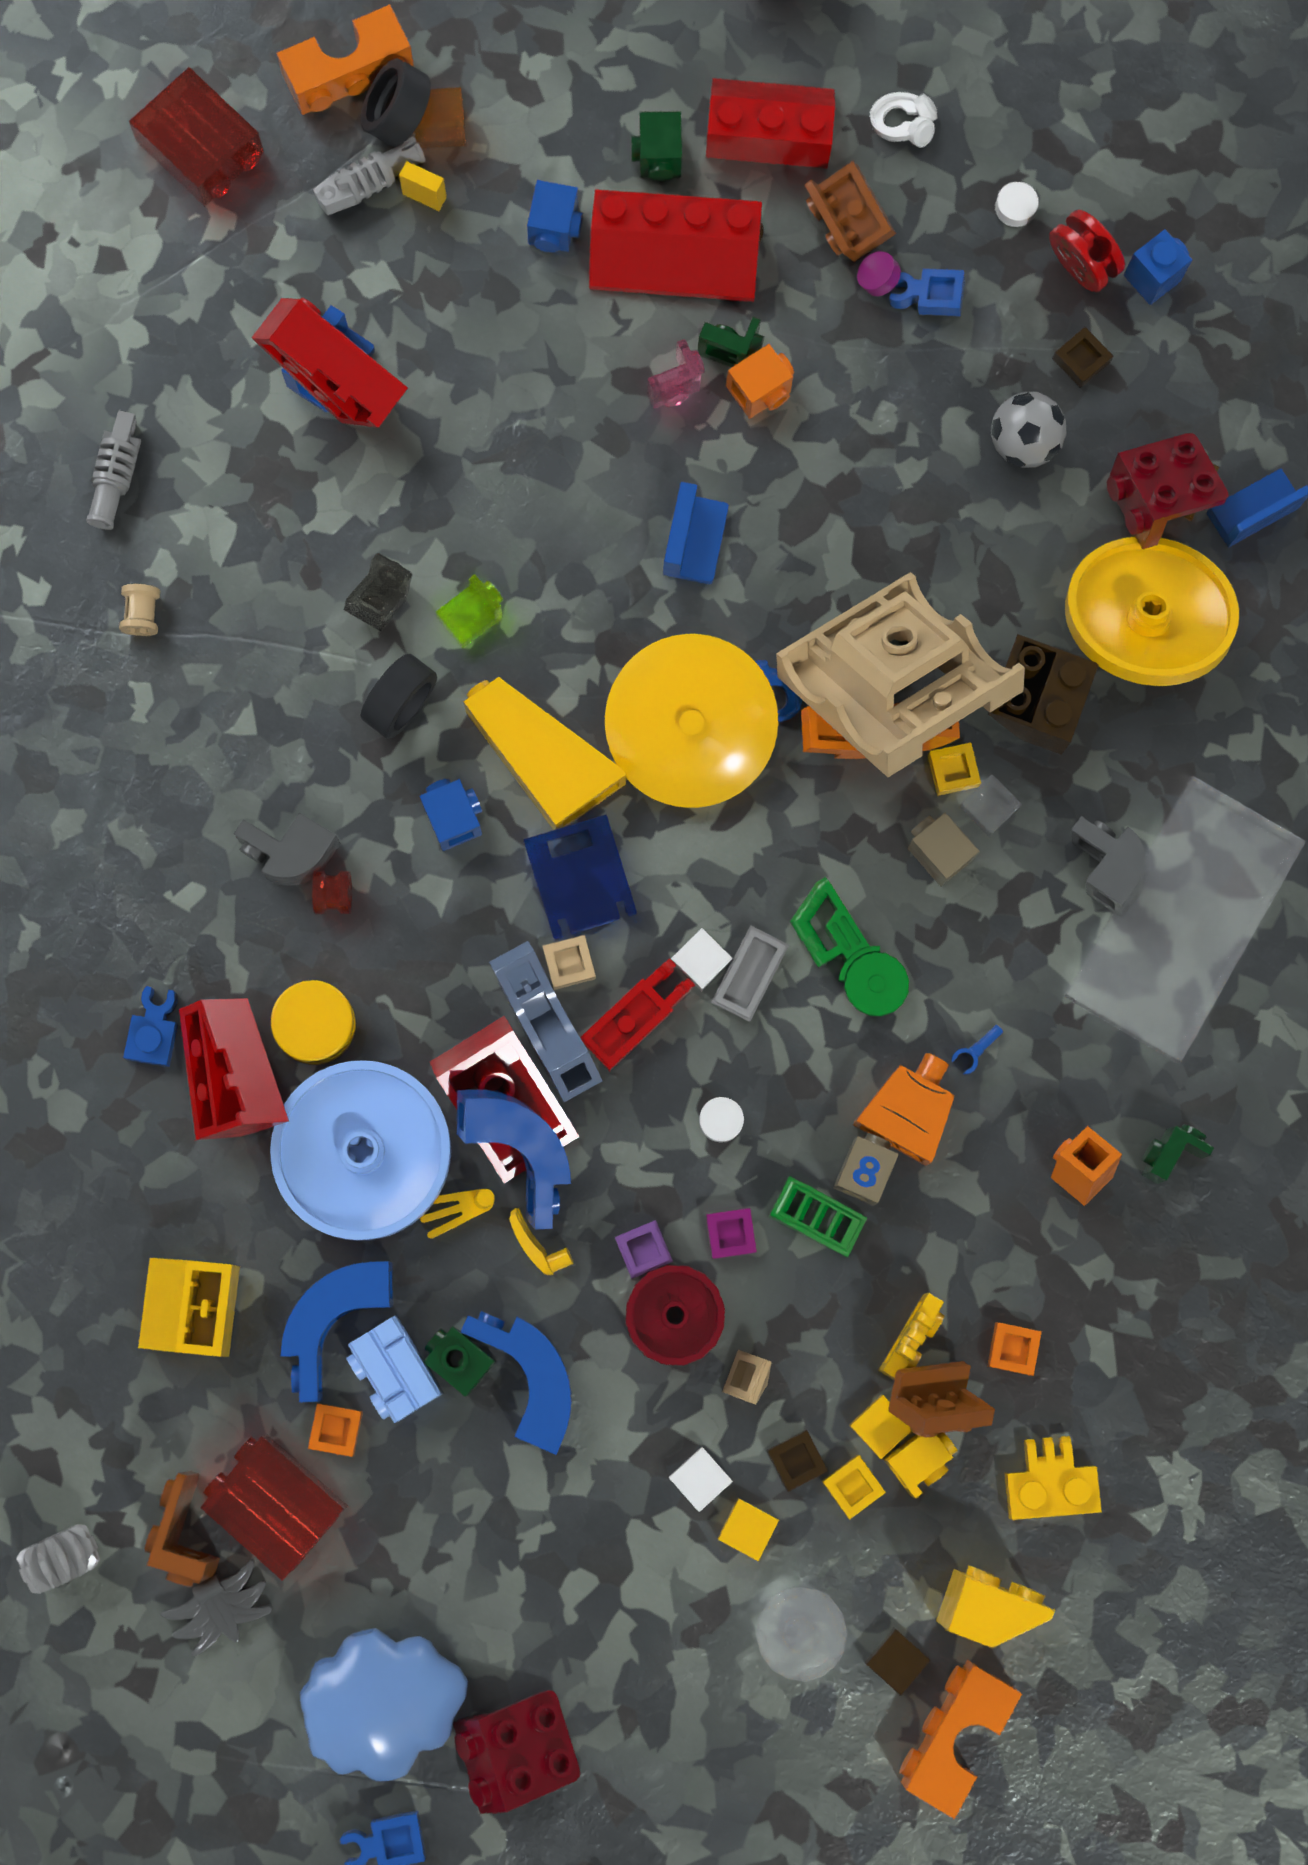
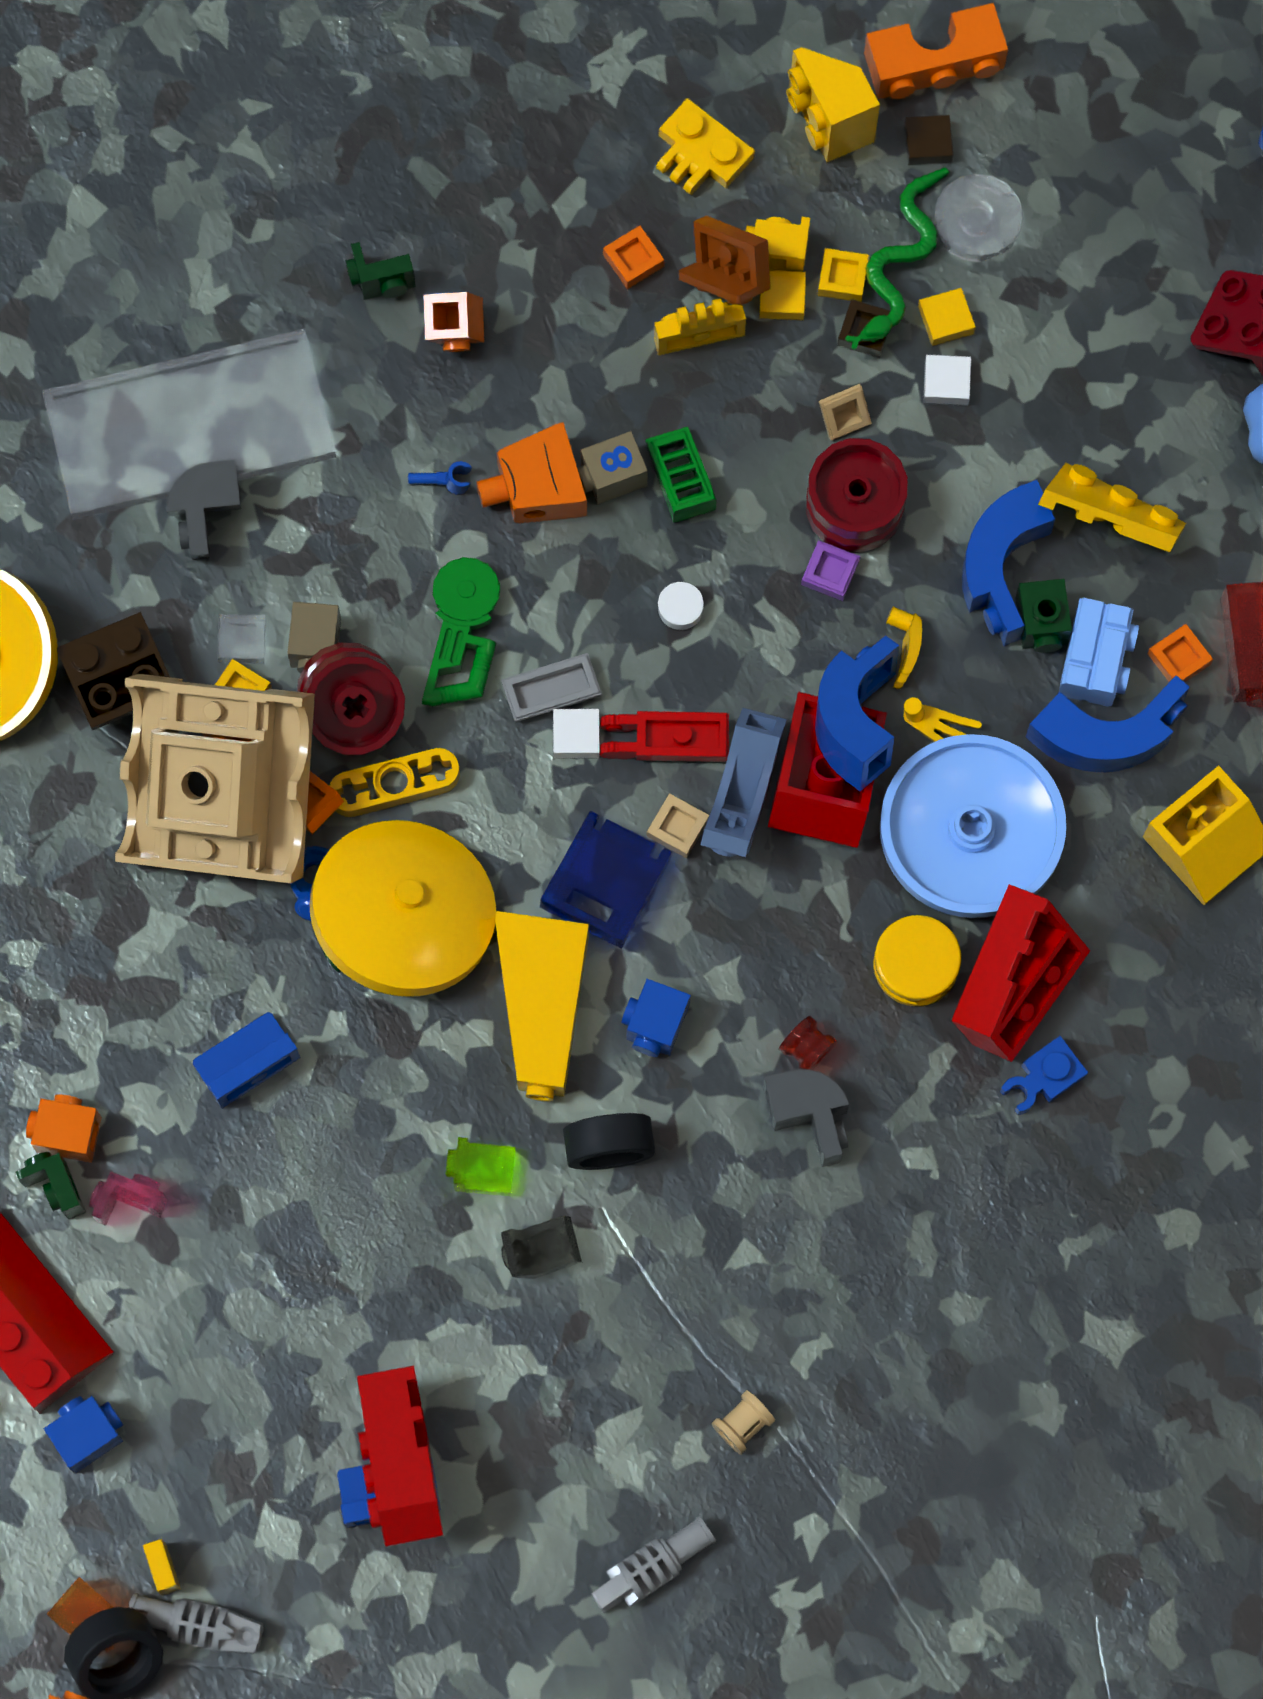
camera: 130 degrees left, 5 degrees down
magenta tile [706,1208,757,1259] -> none
none -> dark red wheel [297,642,405,755]
none -> yellow beam [329,748,460,817]
none -> green animal [845,167,949,350]
none -> yellow wing [1038,463,1187,552]

